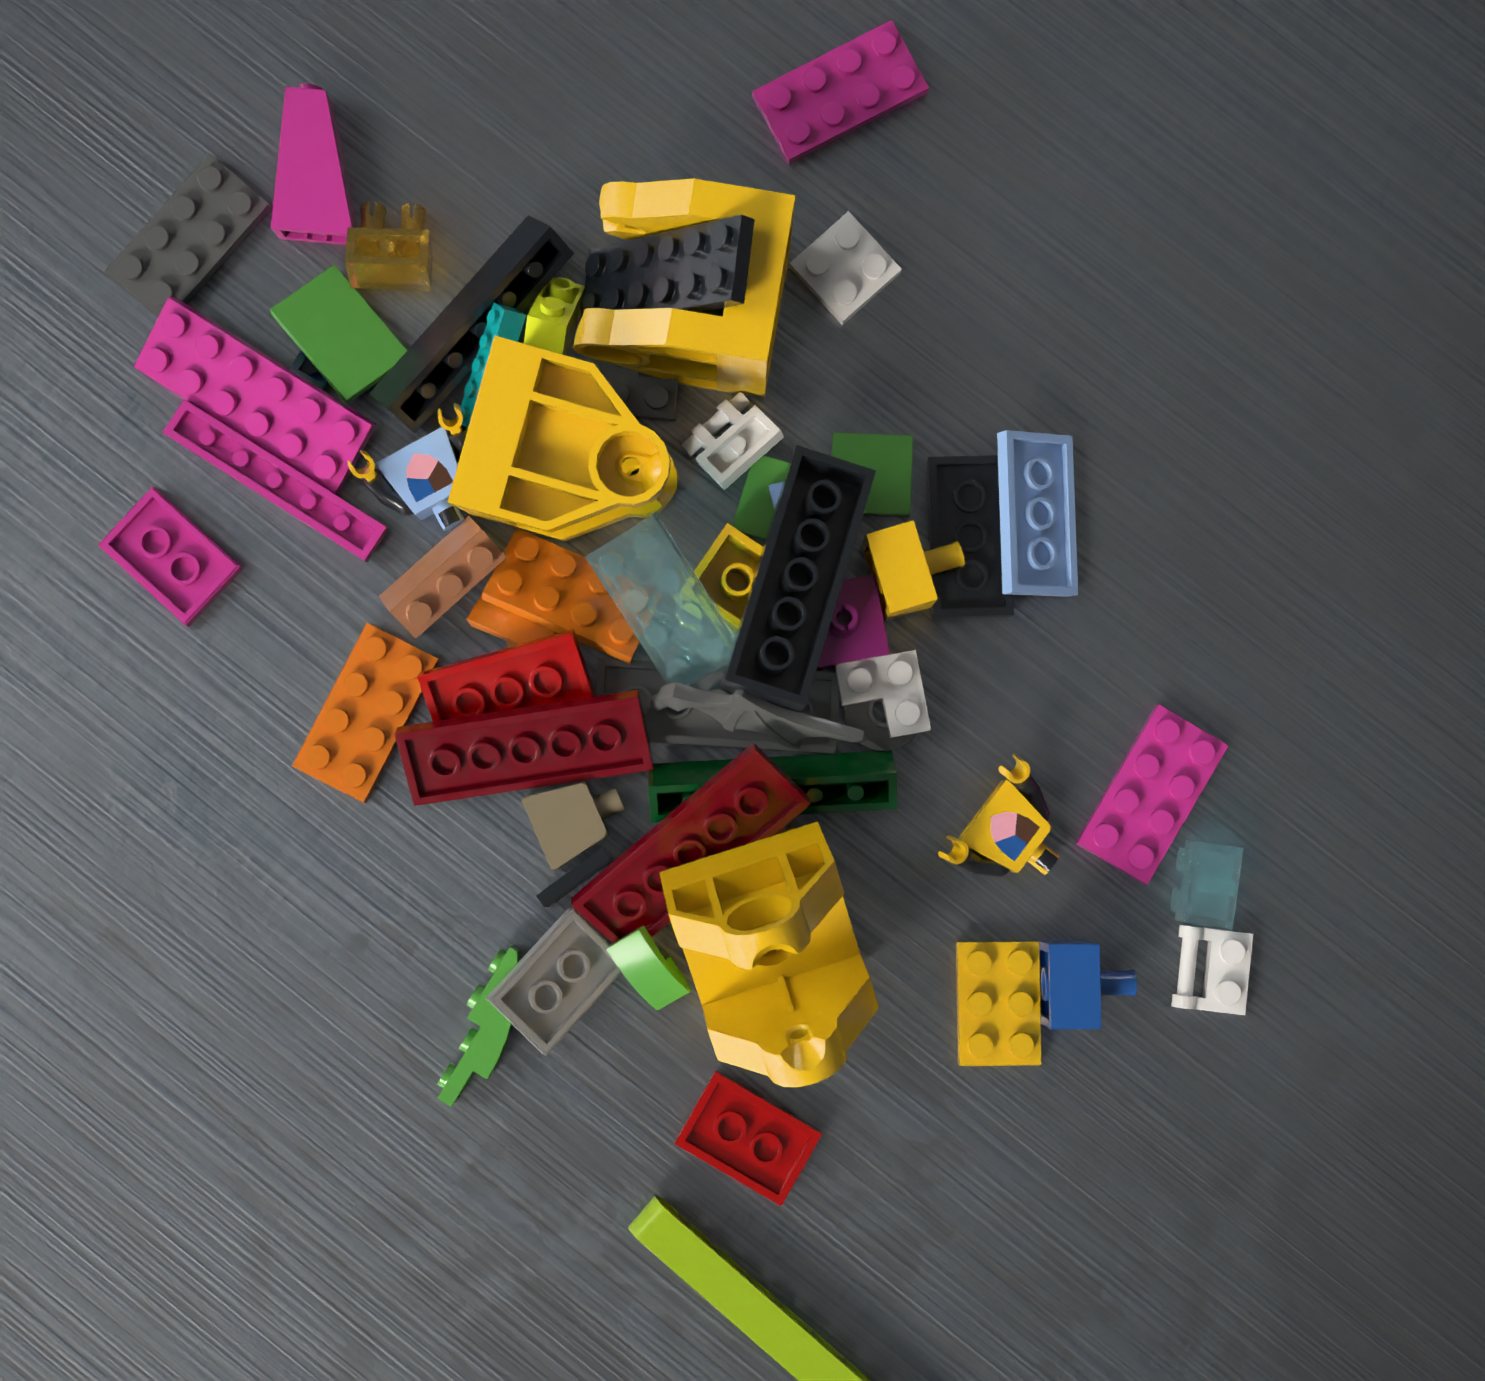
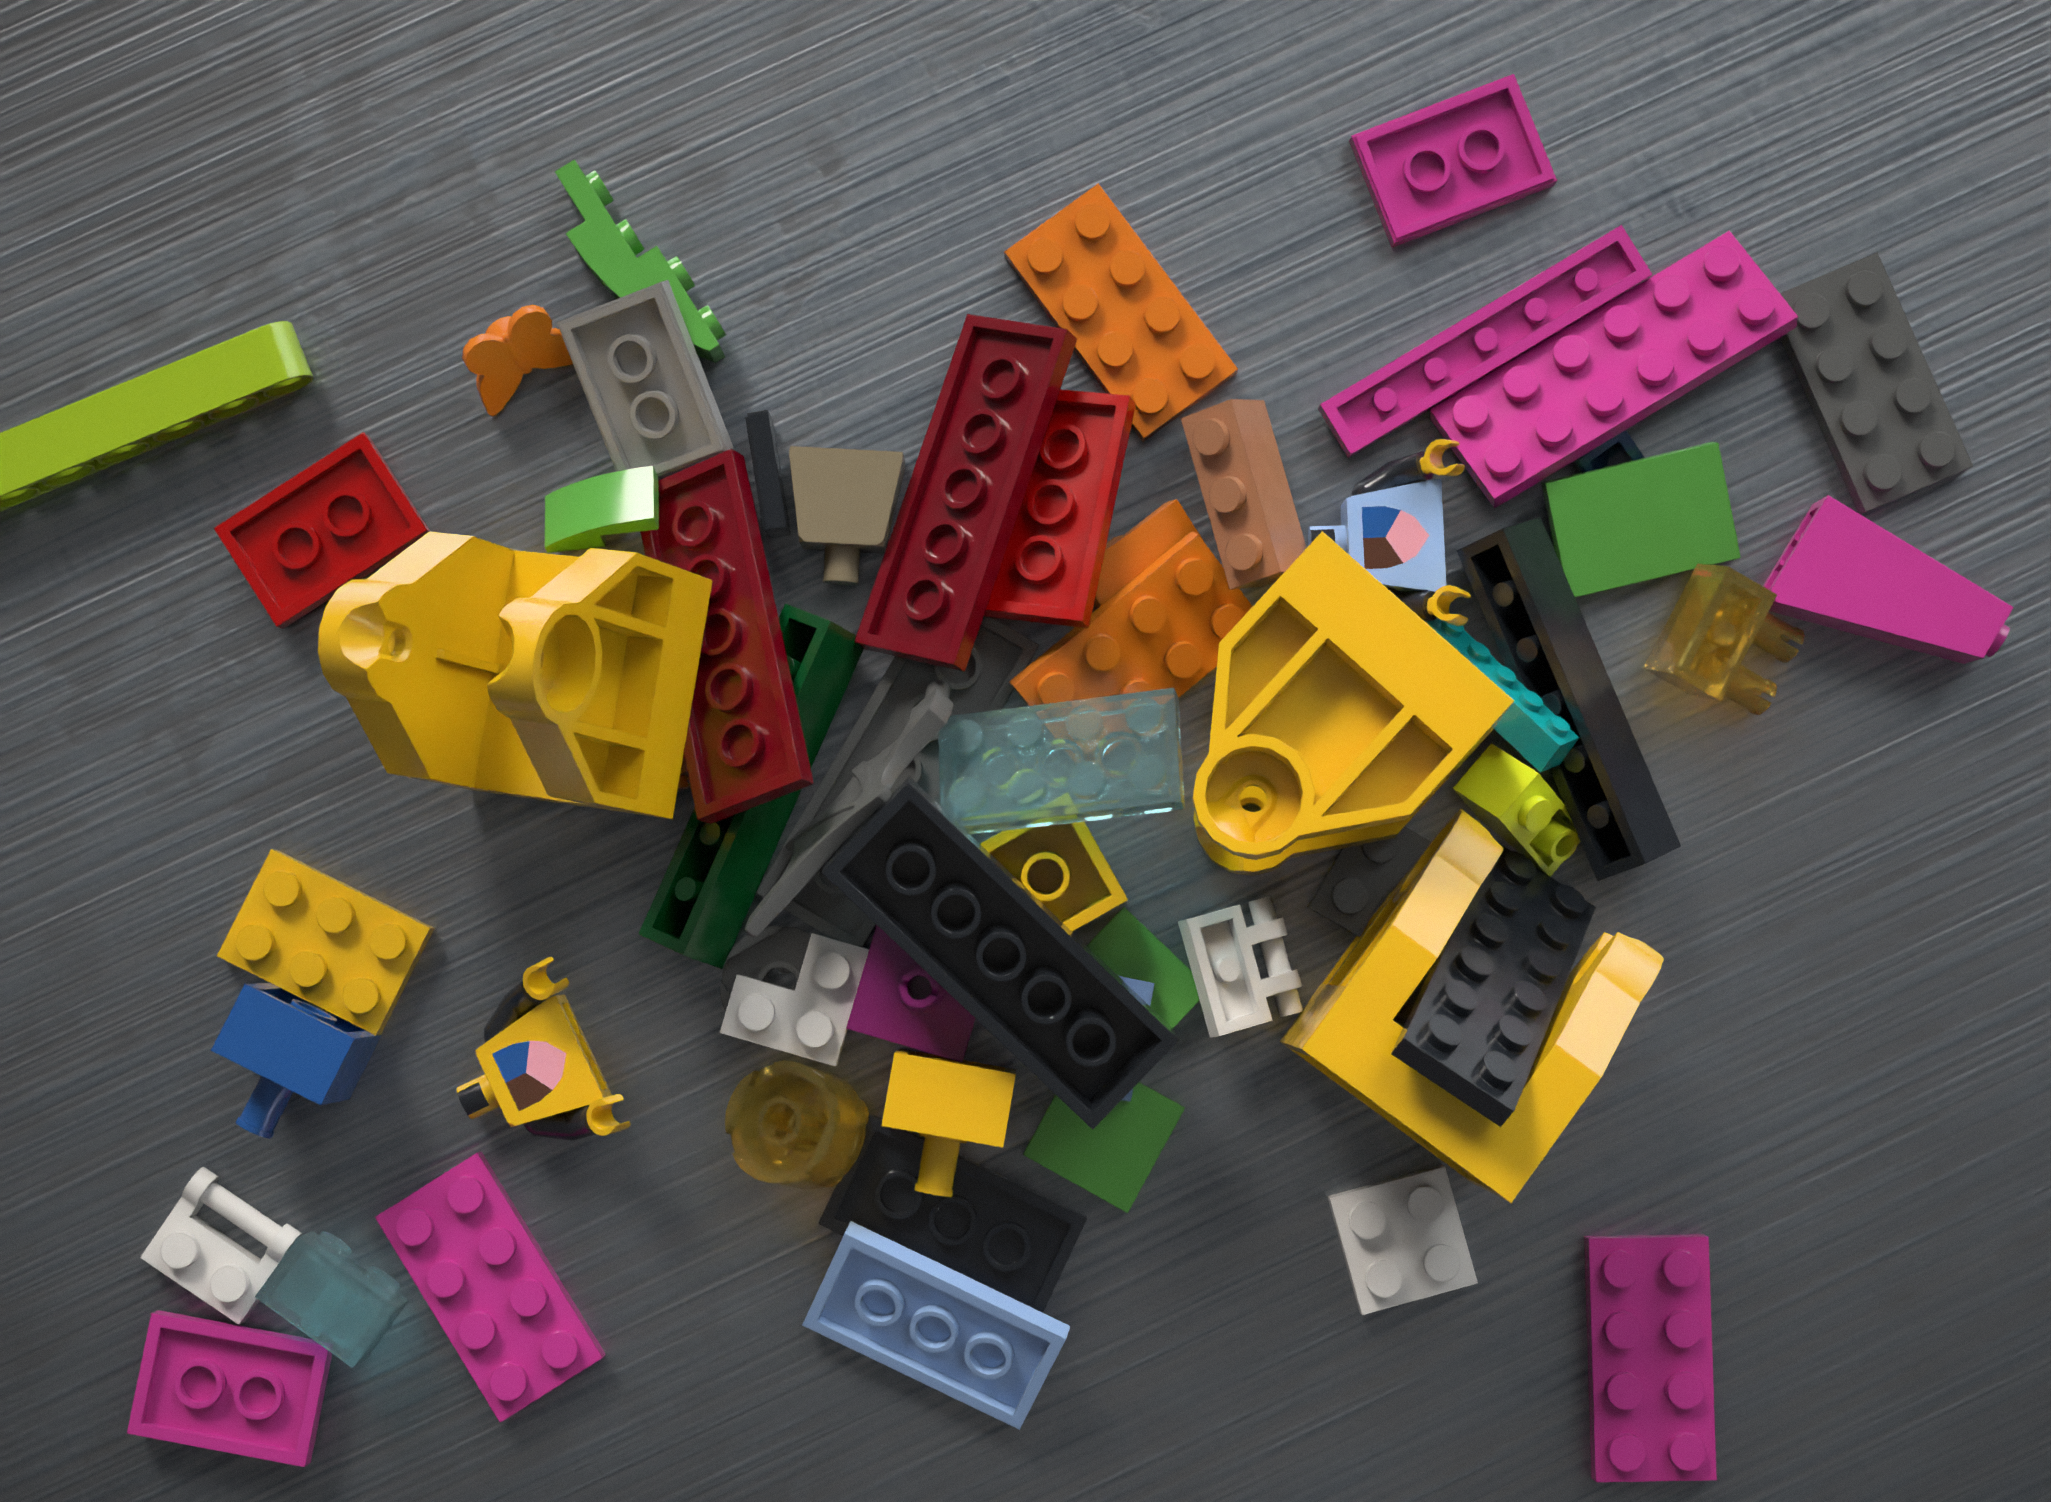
camera: 120 degrees right, 0 degrees up
none -> dark pink plate [127,1310,335,1467]
none -> orange animal [462,305,573,417]
none -> clear yellow brick [725,1060,869,1190]

